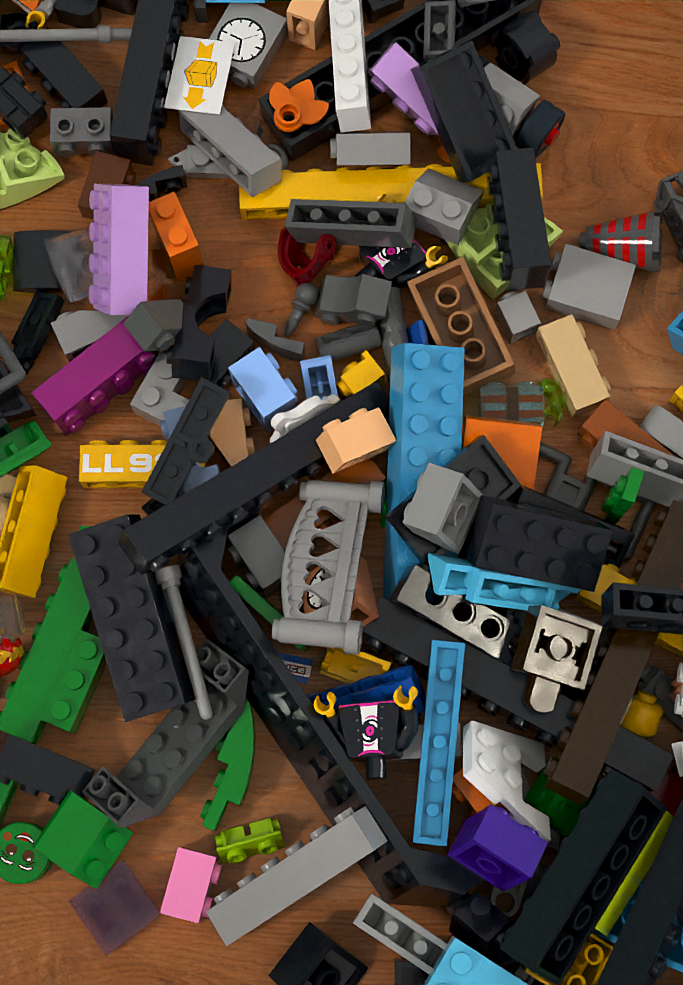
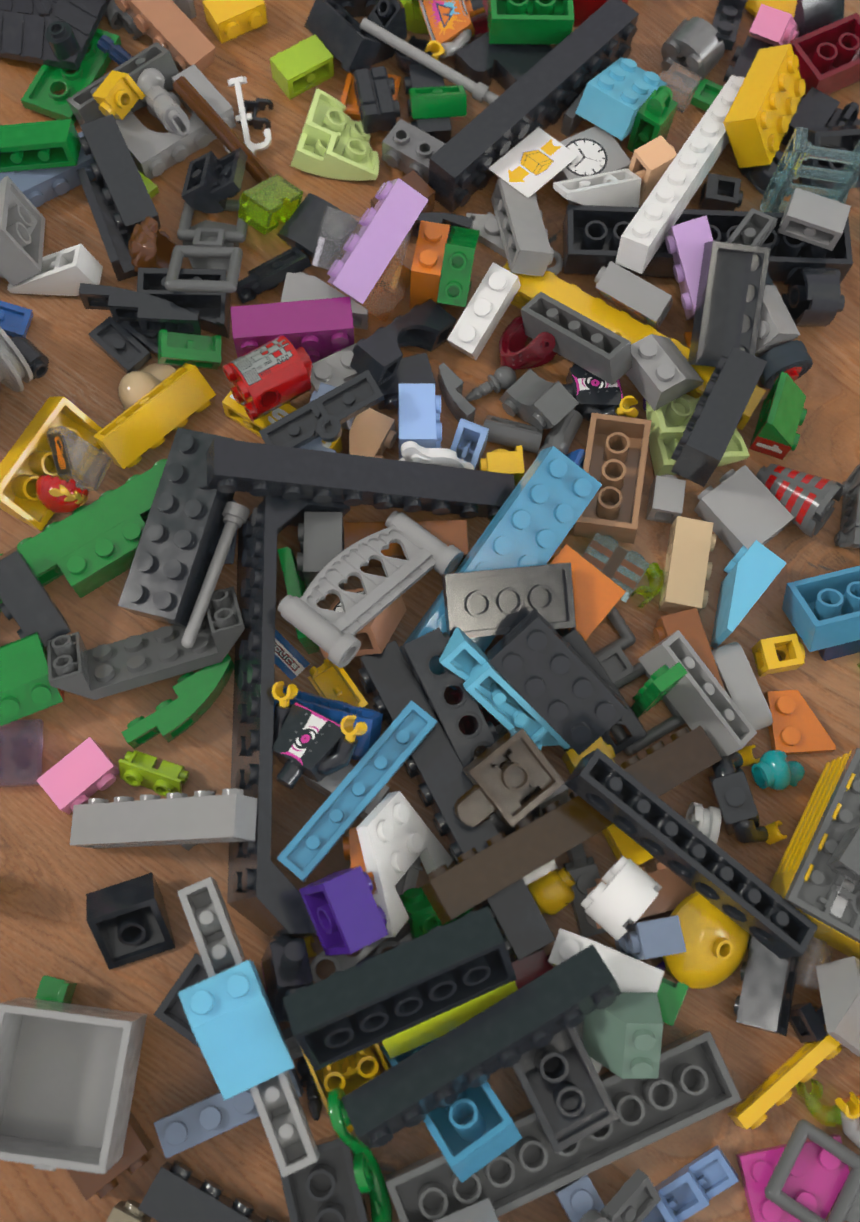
camera: 25 degrees right, 5 degrees down
dark grey slope [123,299,183,352] -> none
orange plate [269,79,329,132] -> none
light nougat brick [316,407,397,474] -> none
light grey slope [402,463,483,555] -> none
none -> red cylinder [222,335,313,421]
none -> green slope [409,85,467,119]
none -> green window [437,226,480,307]
none -> white brick [447,262,521,361]
none -> white slope [553,168,642,207]
none -> medium azure slope [710,540,787,649]
none -> green slope [749,372,807,460]

